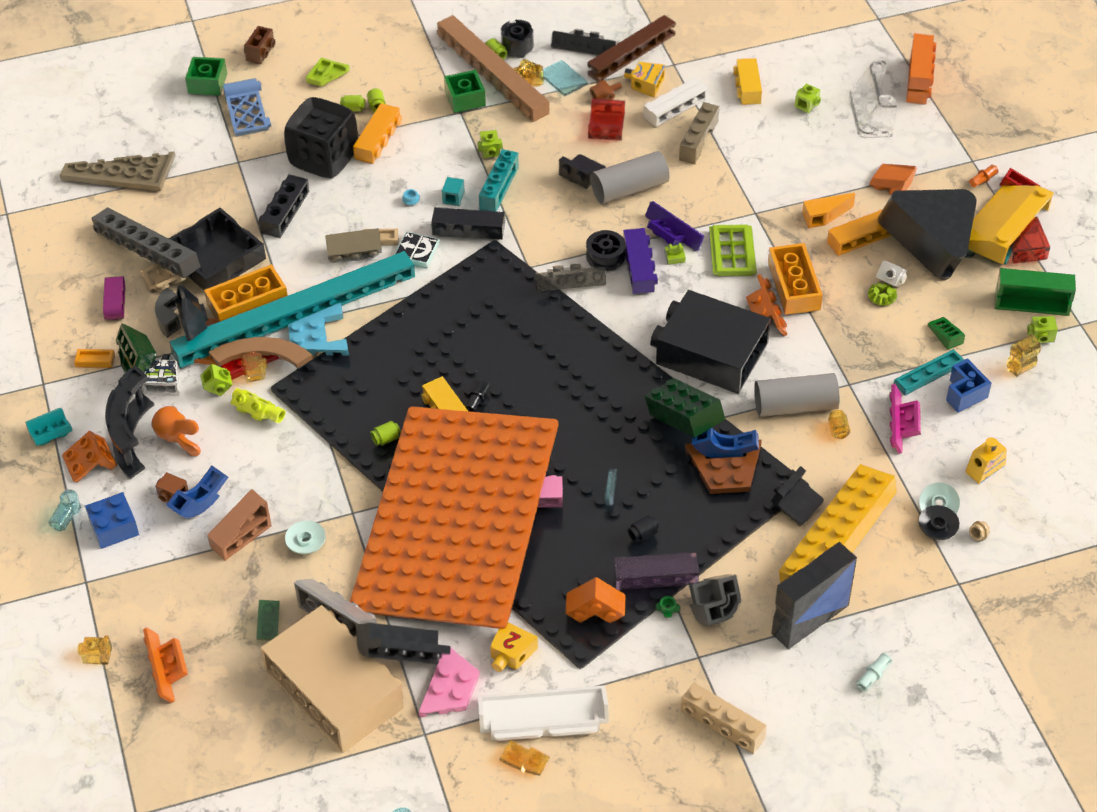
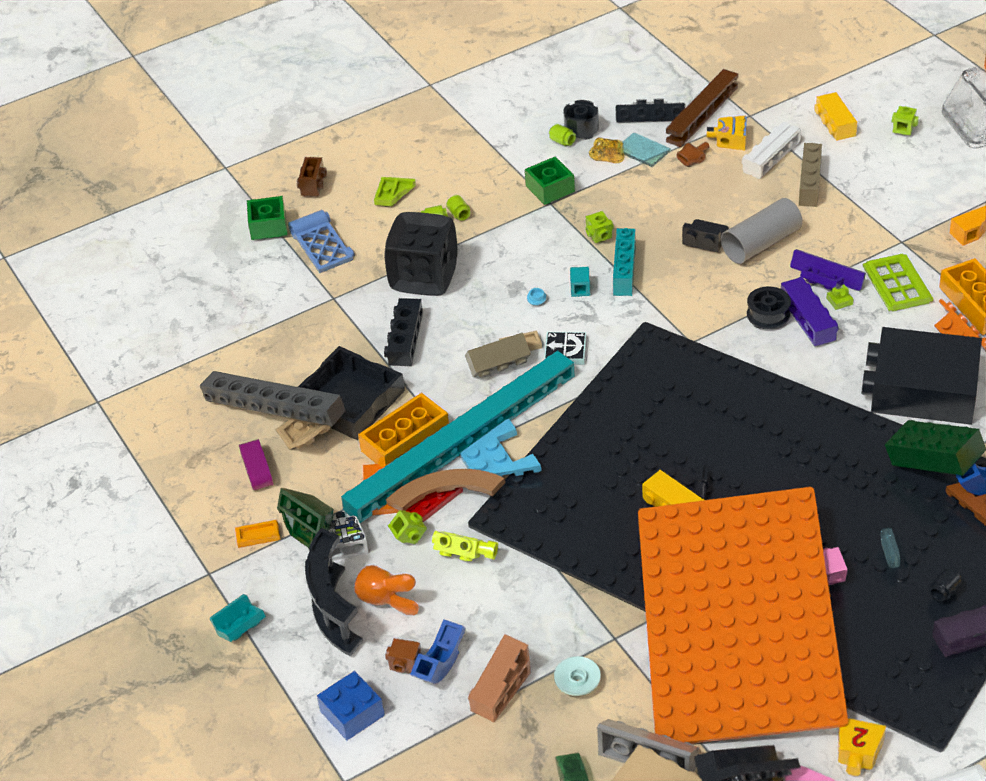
camera: 10 degrees left, 5 degrees down
clear light blue piece [48,490,81,531] -> none
dark tan wing [60,151,175,192] -> none
orange bracket [62,430,117,483] -> none
dark grey brick [155,288,181,338] -> none
black wedge [174,285,209,341] -> none
clear yellow brick [241,351,267,383] -> none
light orange brick [353,103,402,164] -> none
lime brick [370,421,401,446] -> none
black brick [431,207,505,240] -> none
medium nougat brick [437,15,550,122] -> none
clear smoke bracket [535,264,606,292] -> none
orange brick [566,577,625,623] -> none
clear red panel [588,98,625,141] -> none

